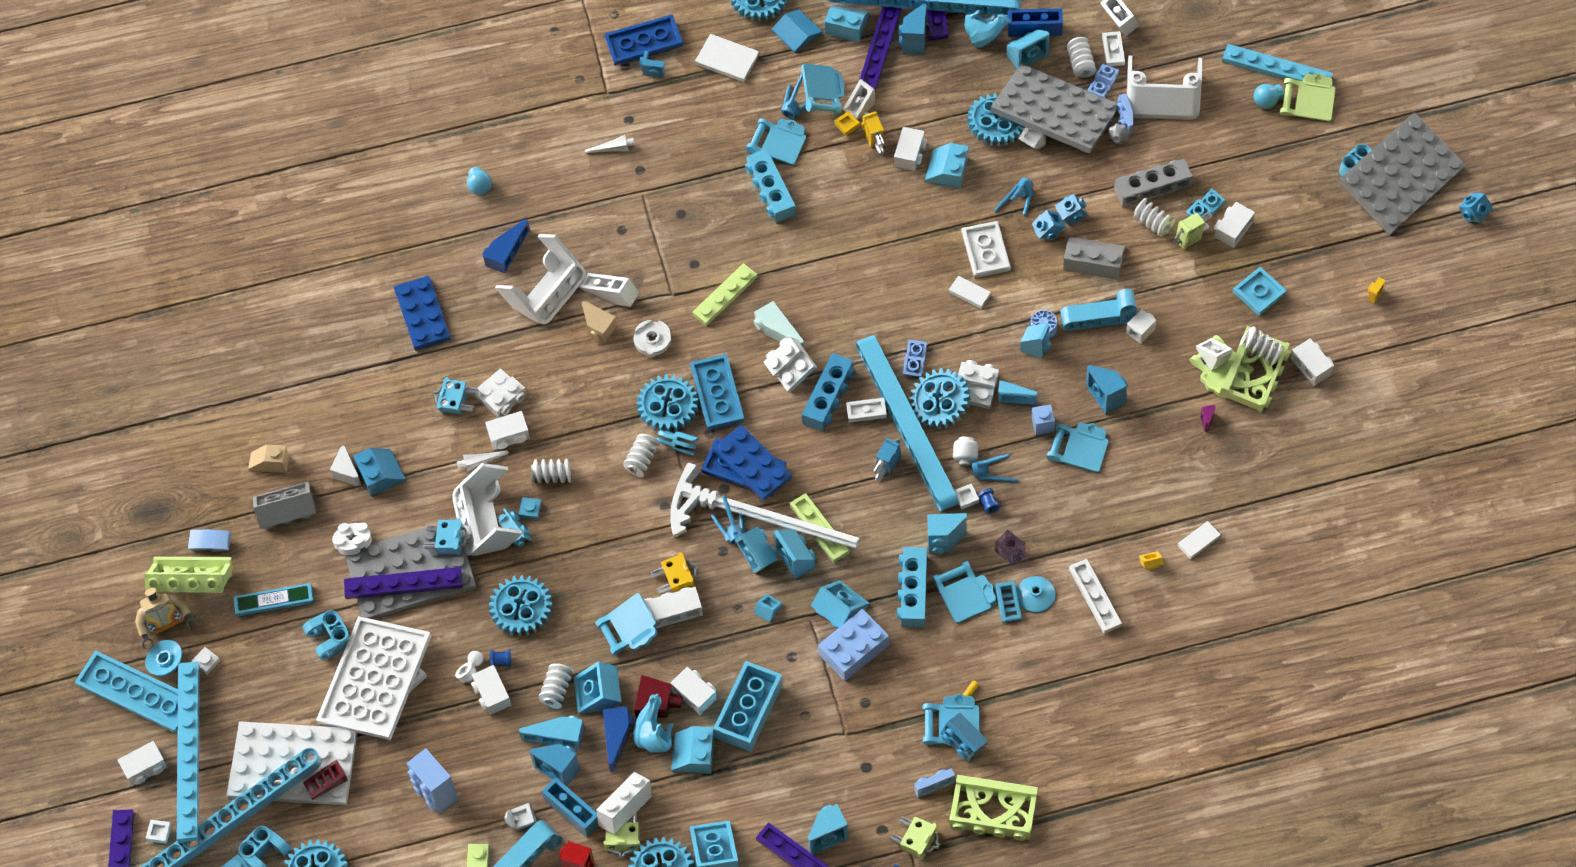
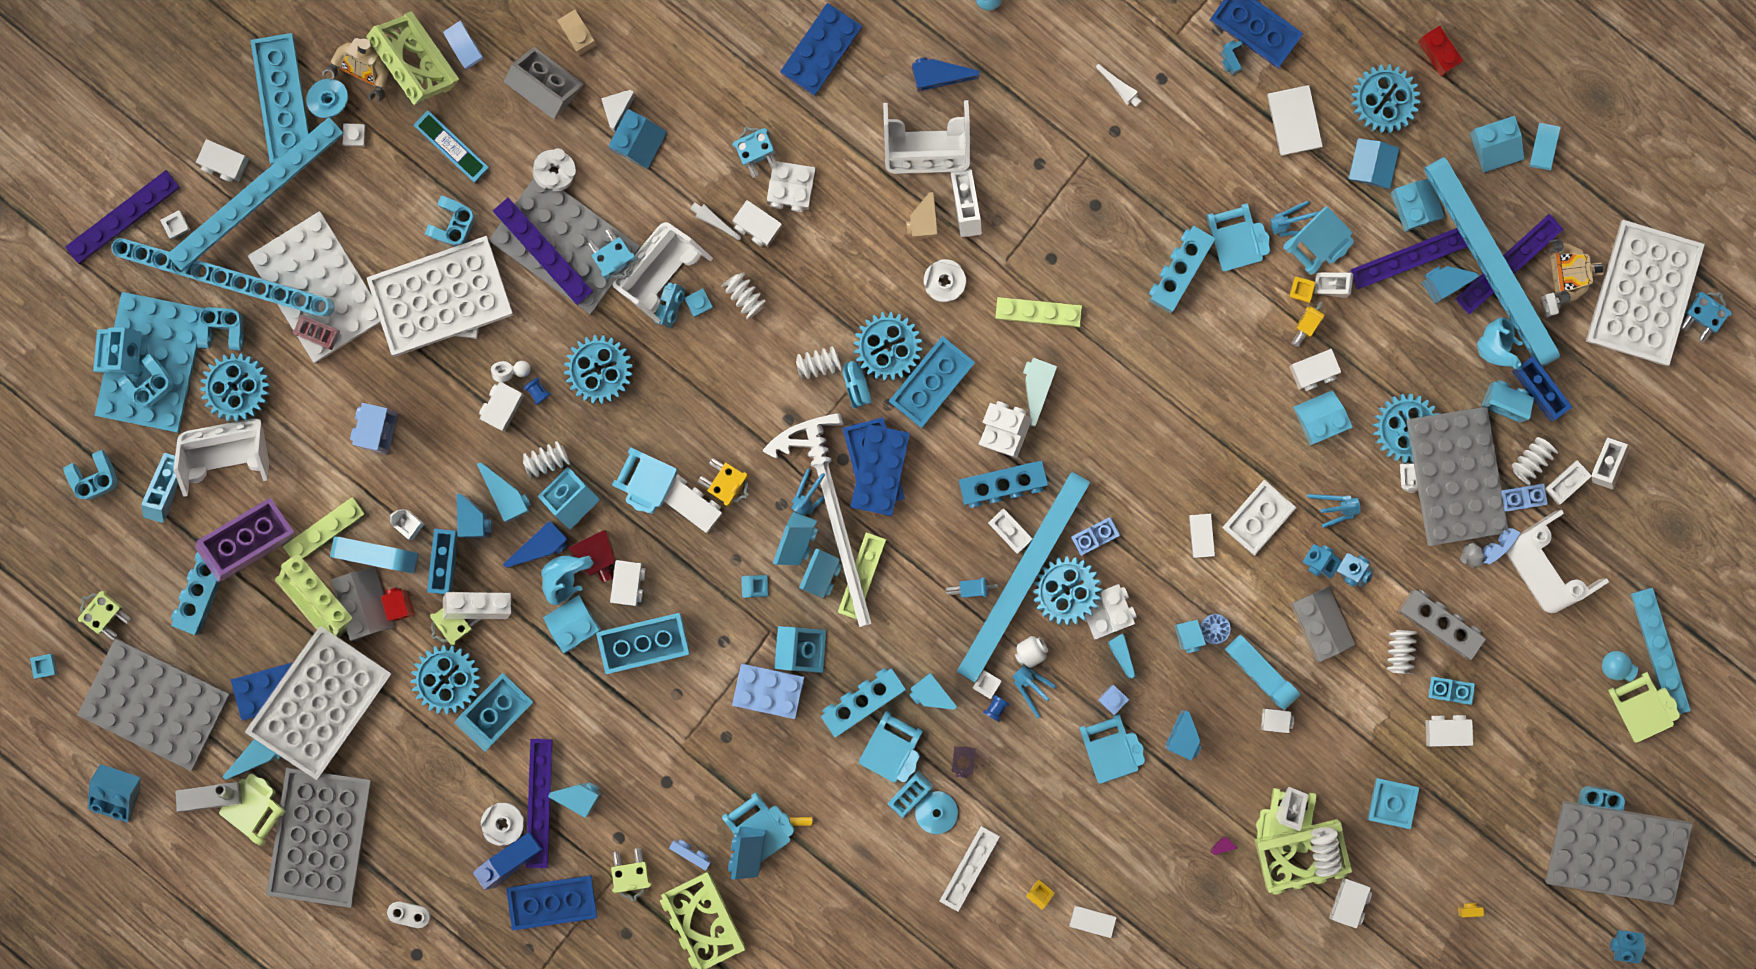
camera: 55 degrees right, 25 degrees up
yellowish green piece [1173,212,1212,250] -> none

